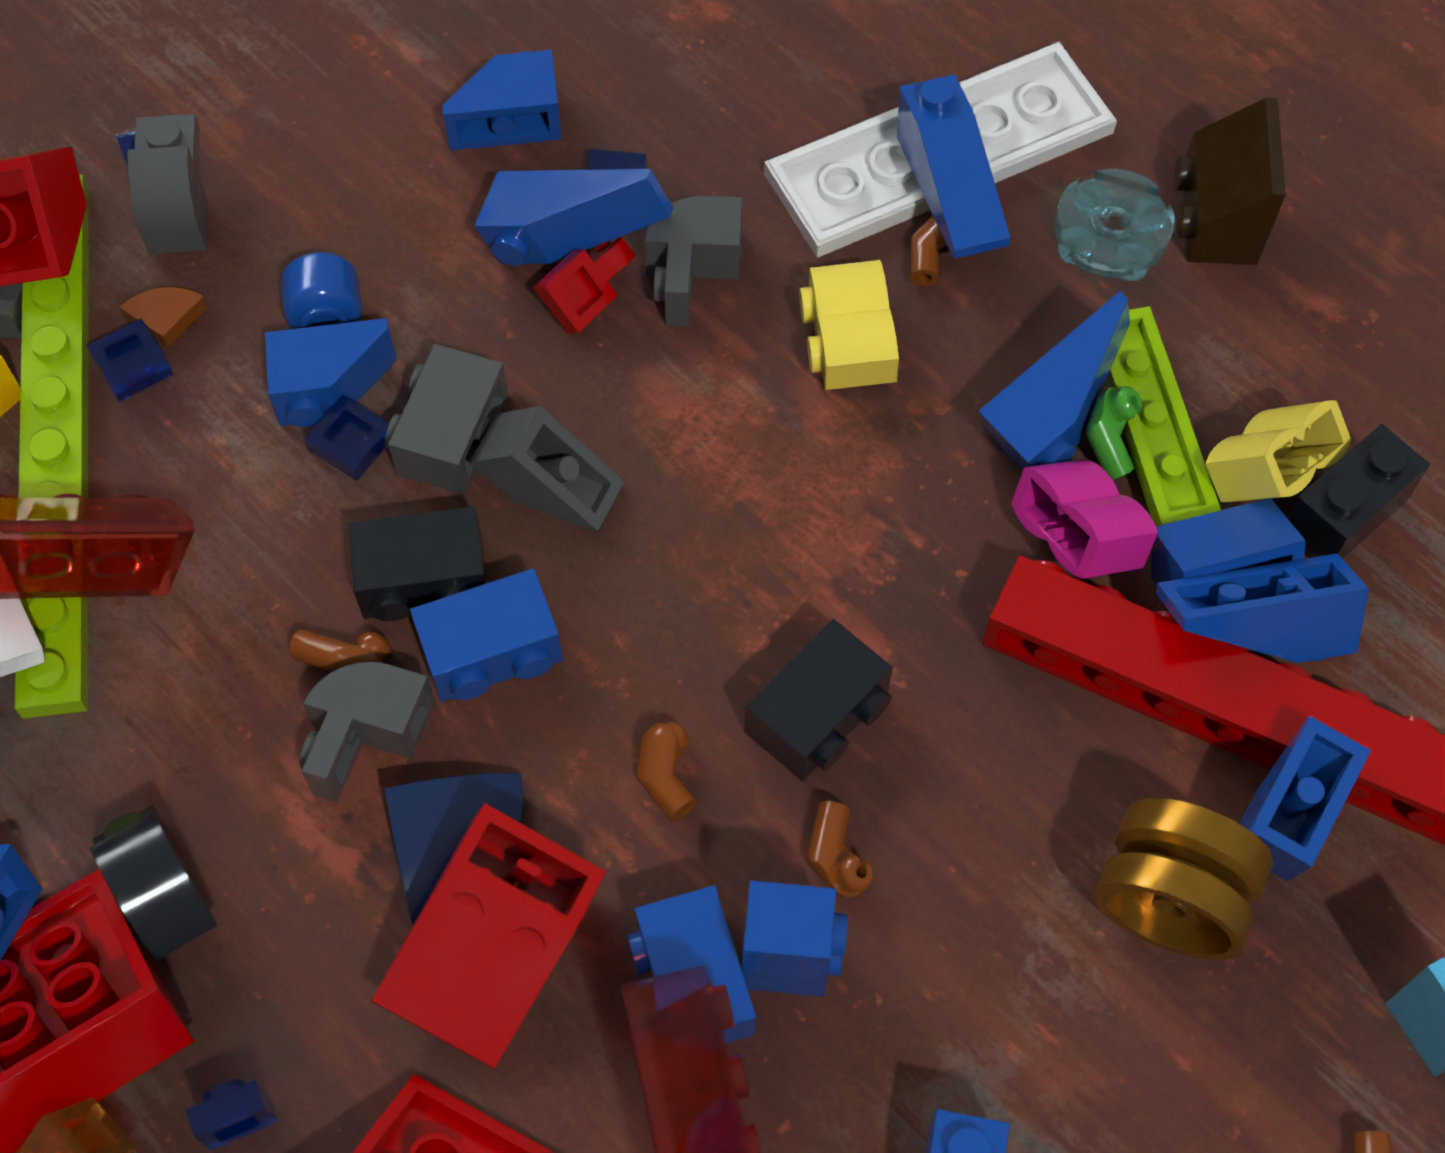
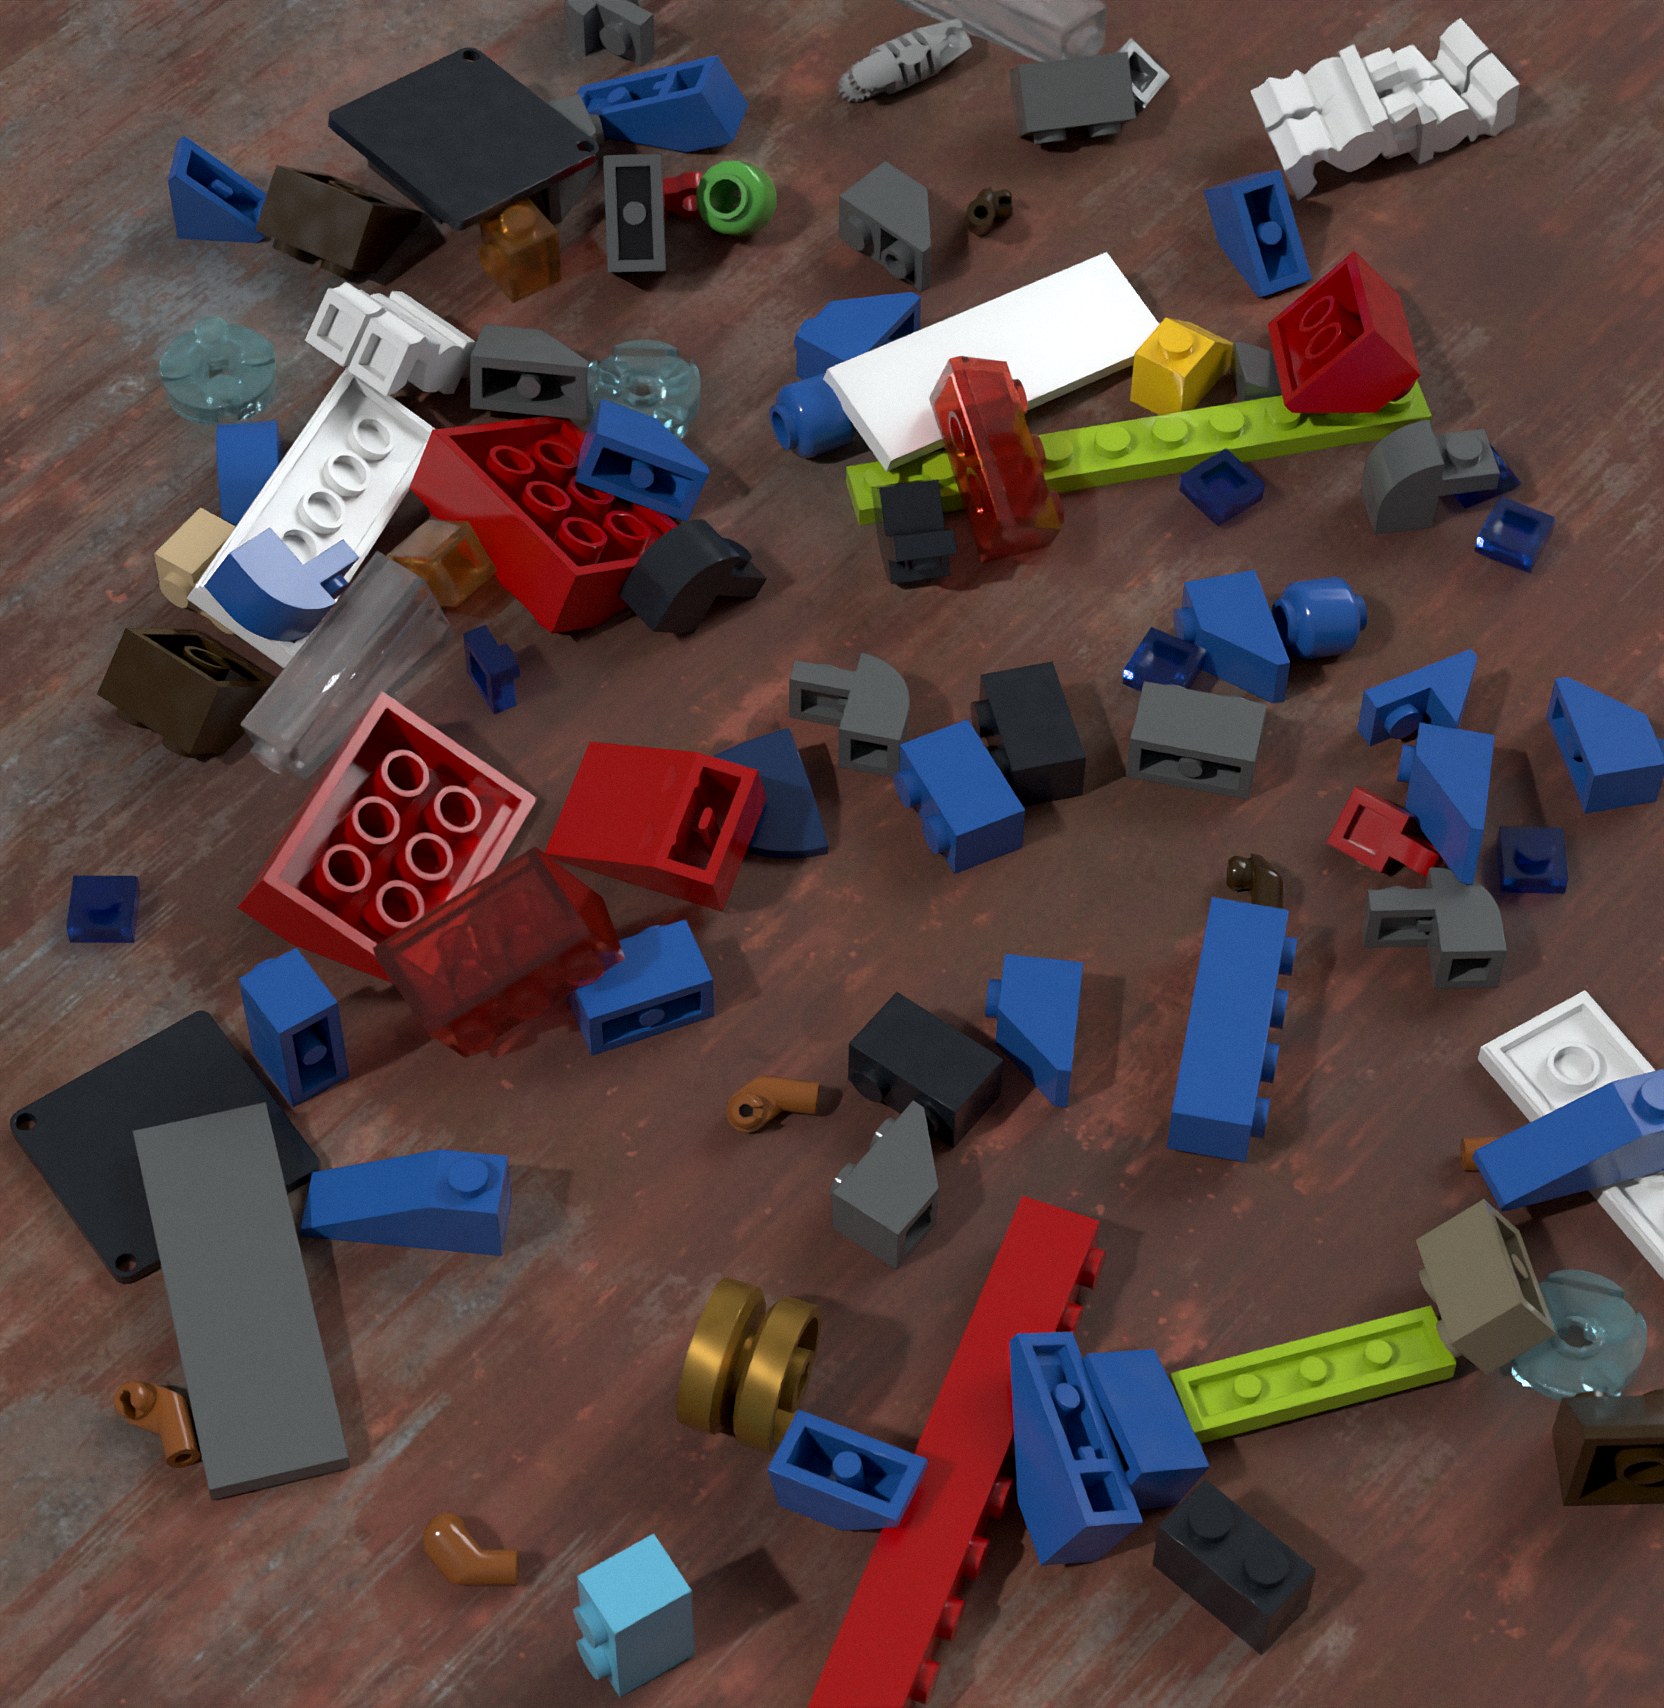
camera: 85 degrees right, 10 degrees down
dark orange tile [119,287,208,348] -> none
dark orange arm [289,629,391,672] -> none
dark grey slope [469,406,625,532] -> none
dark orange arm [637,721,697,822] -> none
blue brick [742,880,848,997] -> none
light yellow brick [799,260,899,390] -> none
blue slope [979,291,1130,472] -> none
dark pink brick [1011,459,1158,579] -> none
bright green arm [1086,386,1142,480] -> none
light yellow brick [1205,400,1352,503] -> none
none -> dark grey slope [829,1101,939,1270]
none -> black brick [871,479,957,584]
none -> blue slope [985,954,1083,1108]
none -> blue brick [1167,897,1298,1162]
none -> dark brown arm [1226,853,1284,909]
none -> blue slope [1357,649,1478,747]
none -> dark tan brick [1416,1199,1556,1375]
none -> clear blue plate [1474,496,1556,573]

